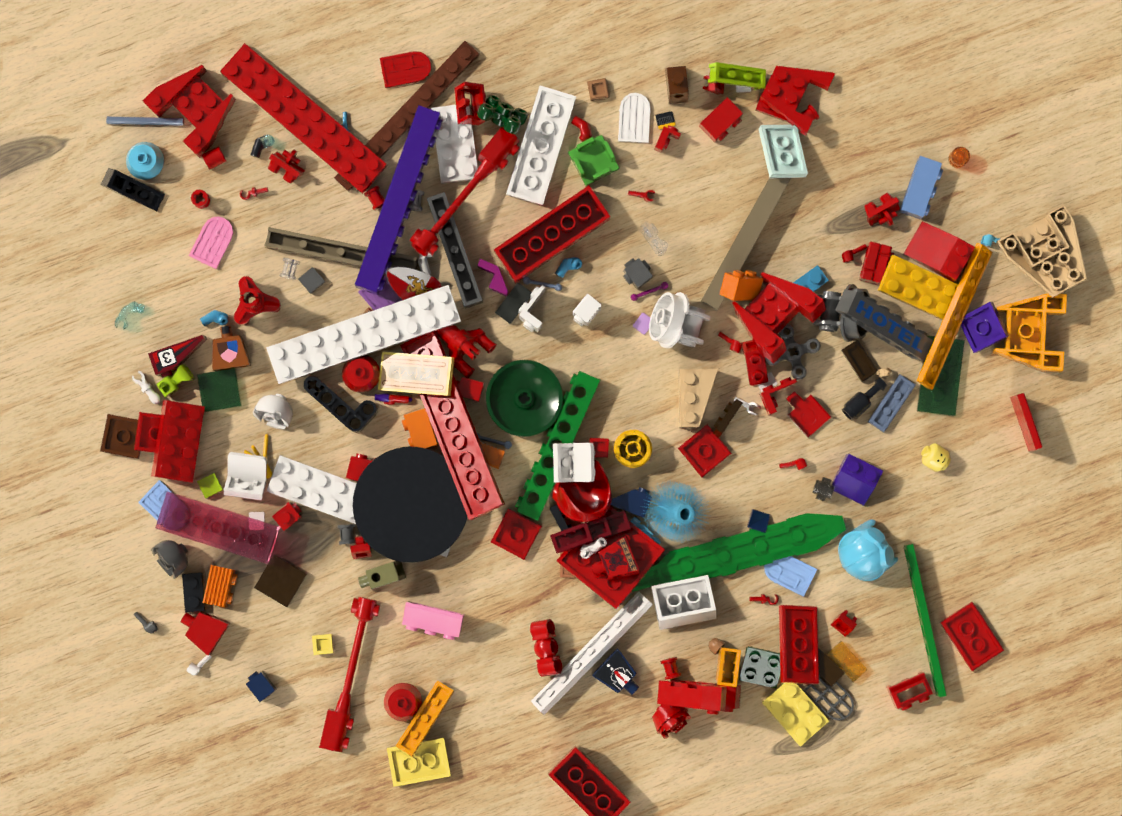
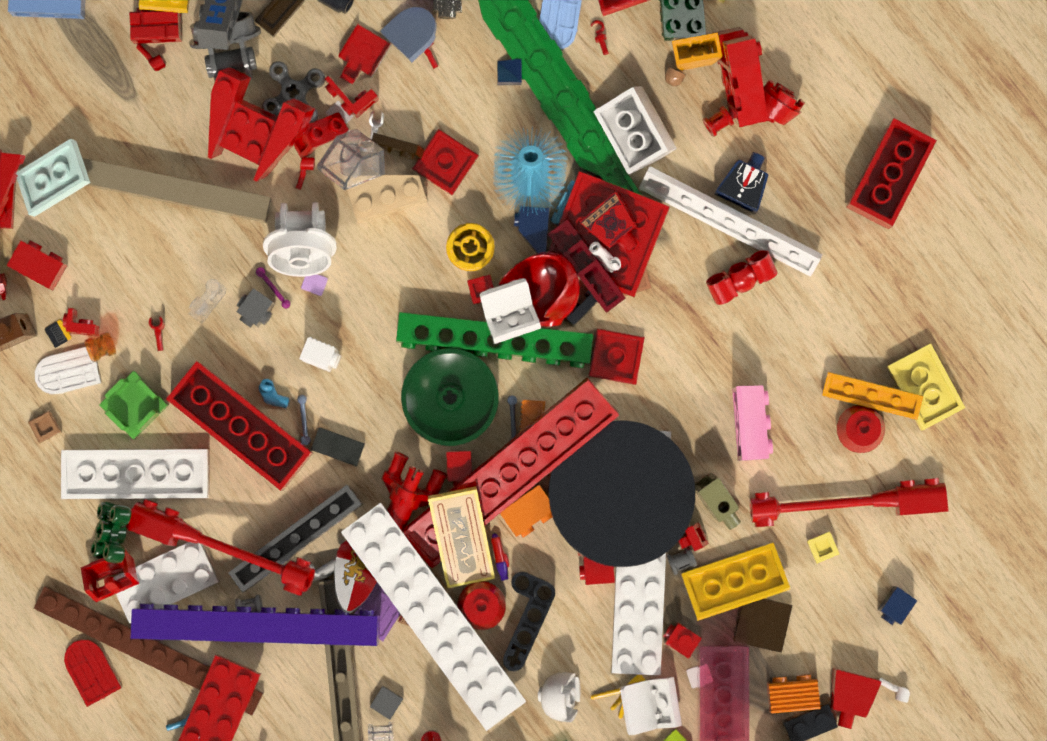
camera: 105 degrees left, 0 degrees up
red bush [364,185,385,210] -> none
magenta slope [477,259,508,297] -> none
white bracket [519,285,546,333] -> none
red arm [571,115,592,142] -> none
orange brick [719,270,763,301] -> none
dark azure plate [793,265,829,292] -> none
red hips [864,193,900,226] -> none
none -> clear orange wheel [84,332,116,363]
none -> clear slope [317,129,385,190]
none -> sand blue tile [380,7,437,63]
none -> yellow plate [681,542,790,621]

